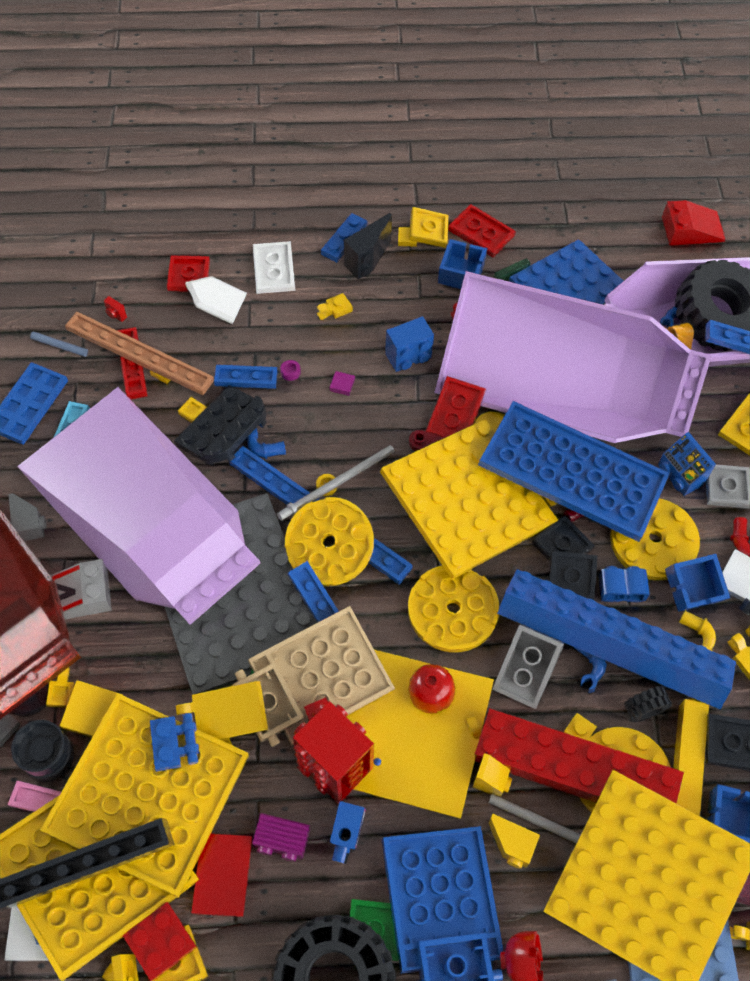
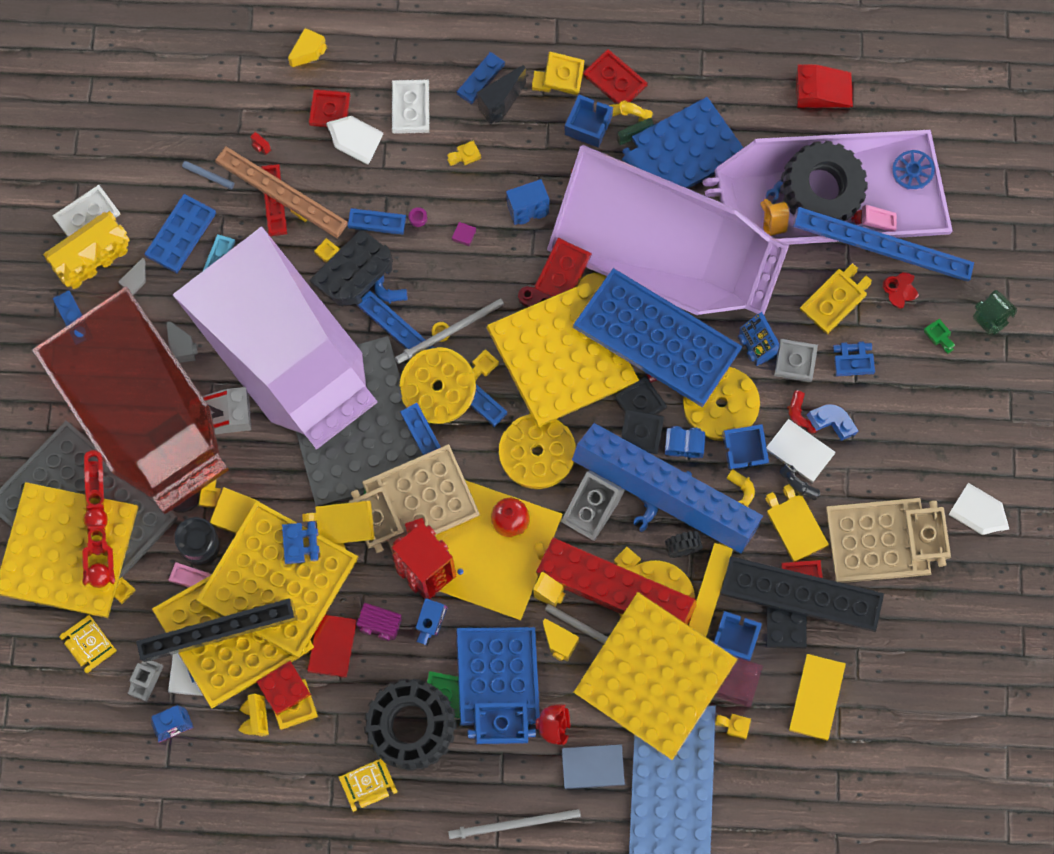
camera: 10 degrees right, 10 degrees up
none -> yellow slope [288,28,327,67]
none -> yellow plate [472,349,499,380]
none -> yellow piece [609,101,653,124]

